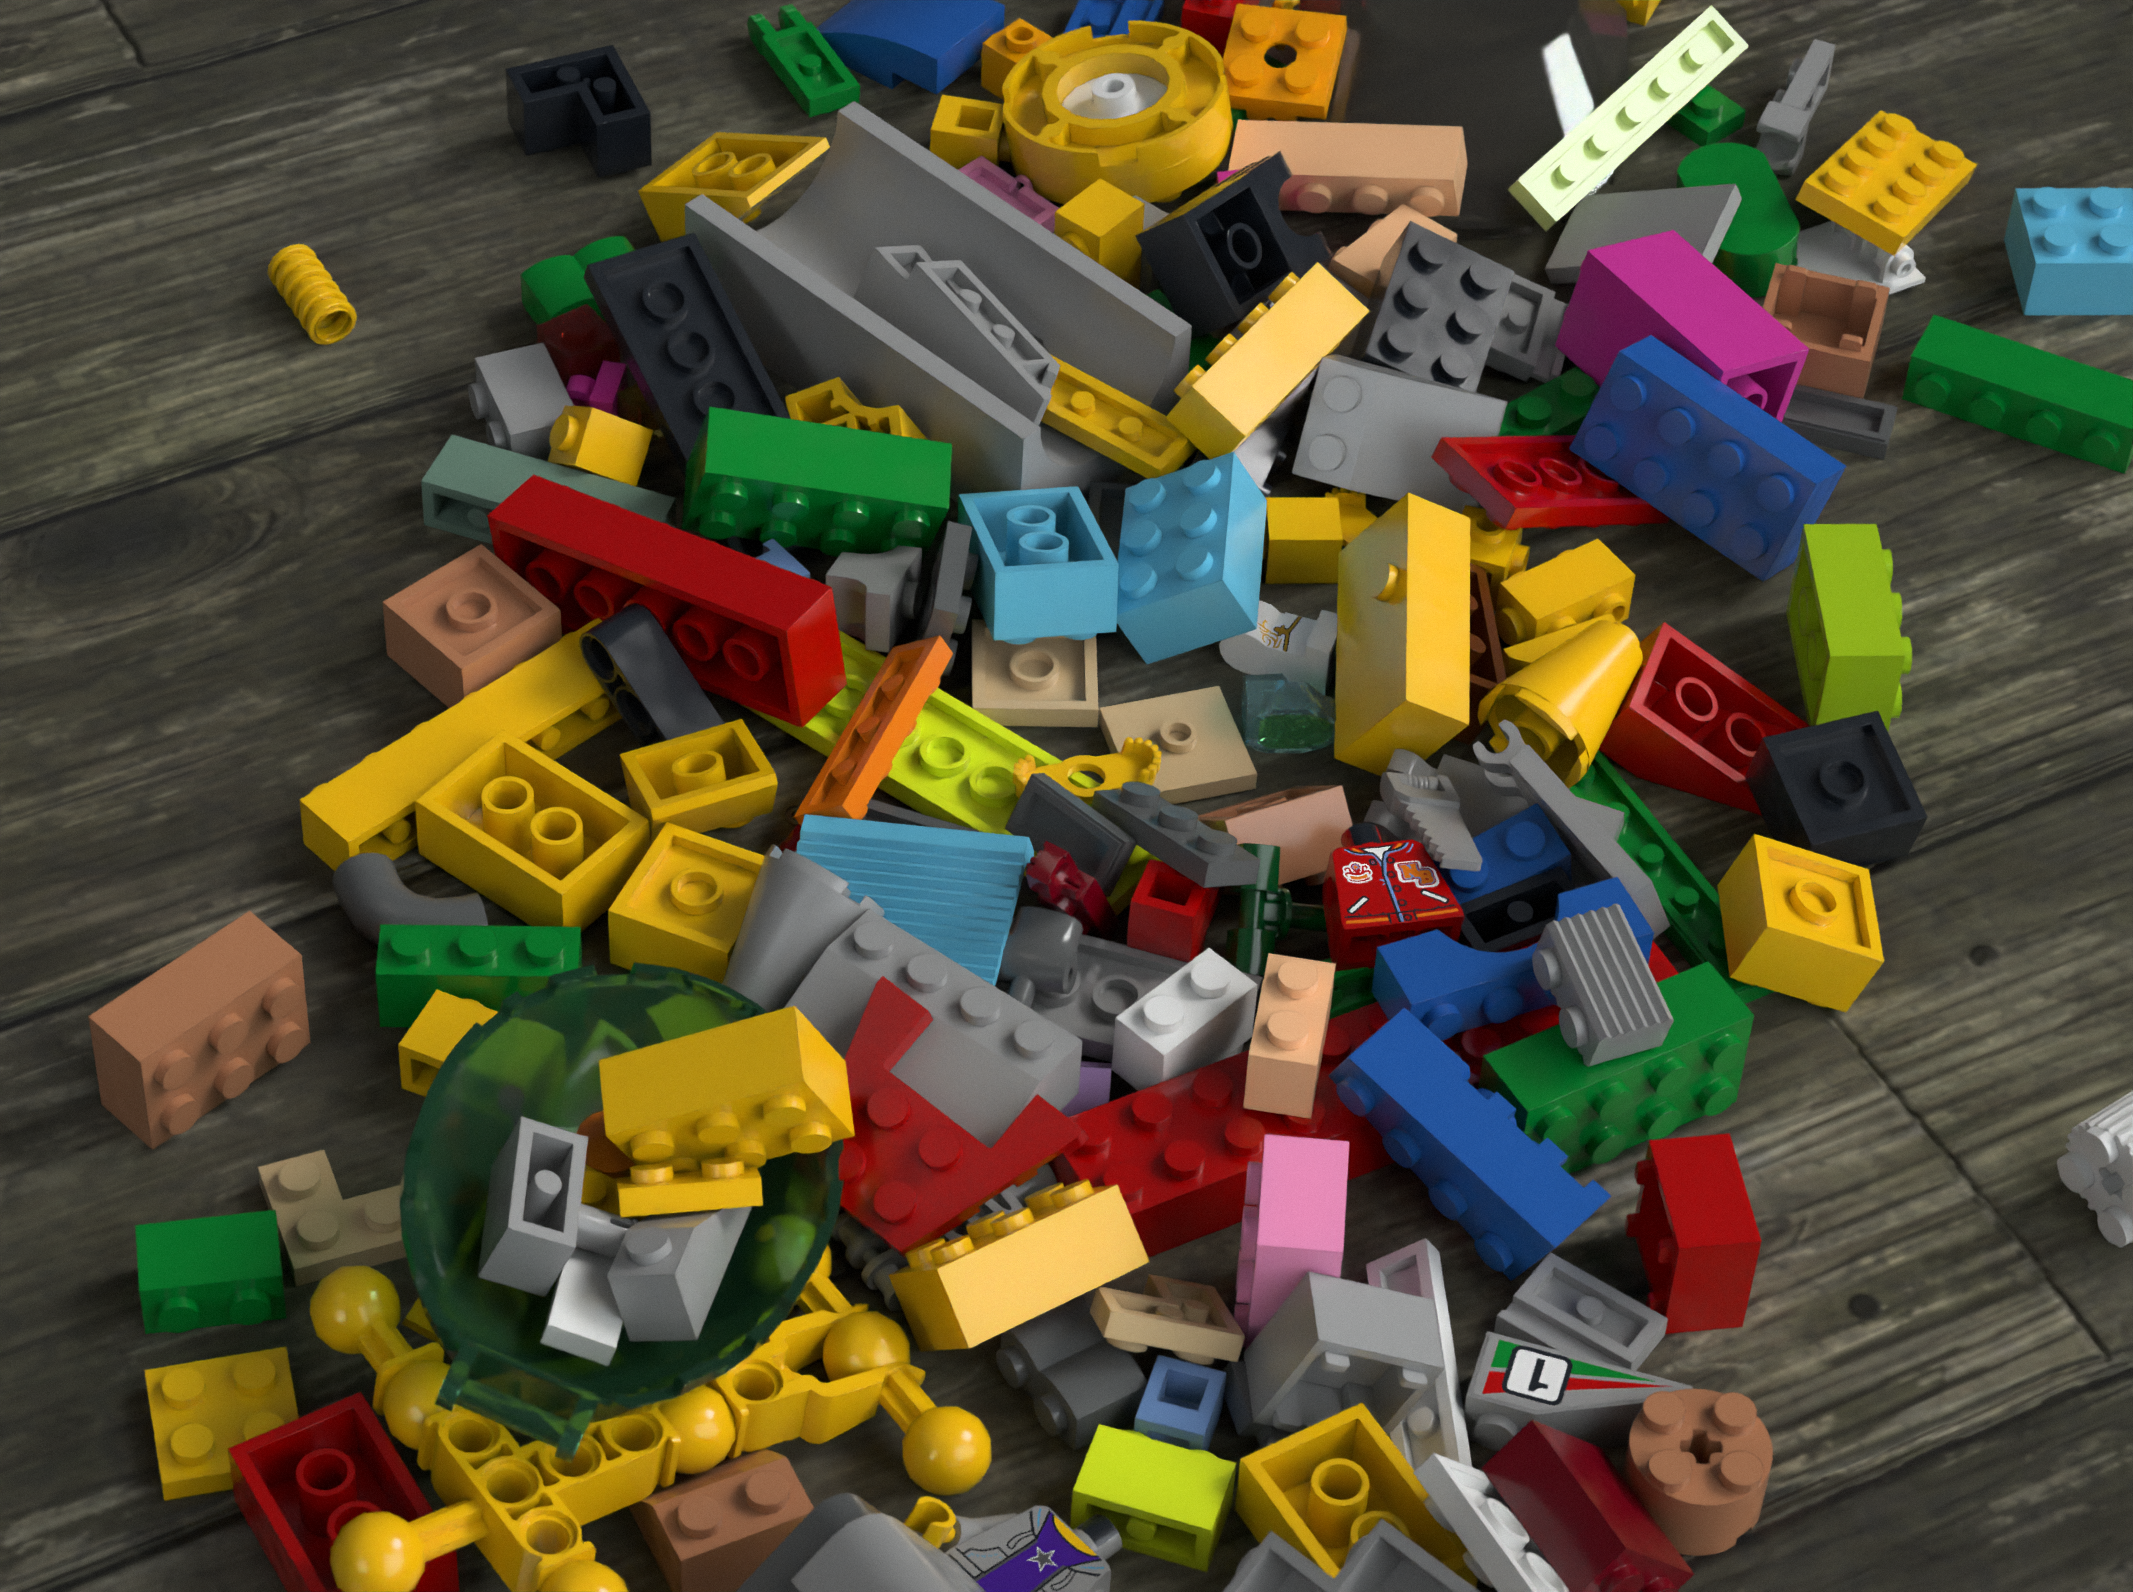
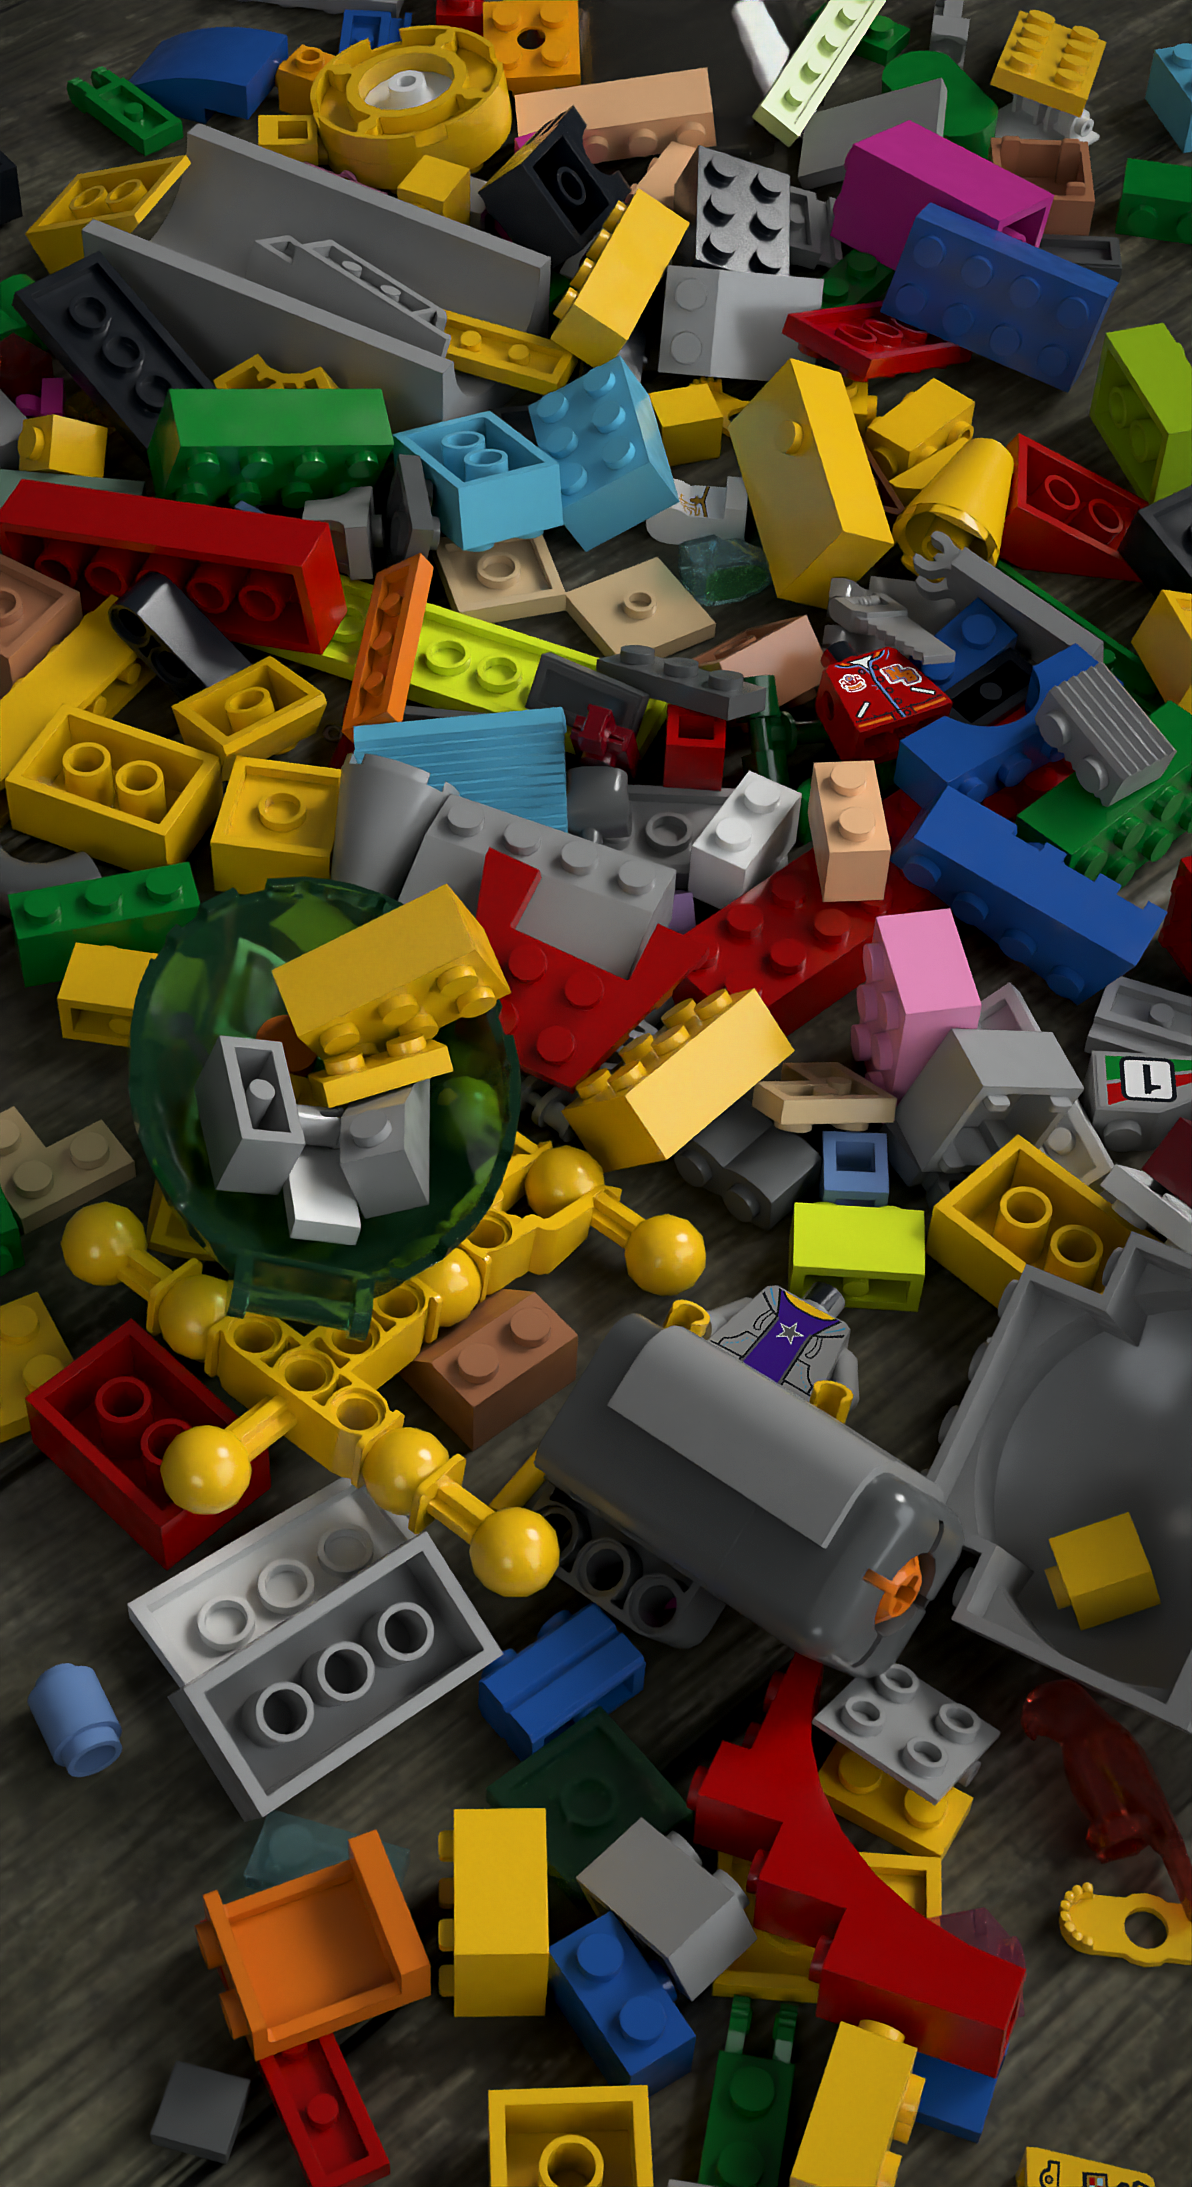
camera: 15 degrees left, 5 degrees up
yellow piece [1013,737,1162,804] -> none

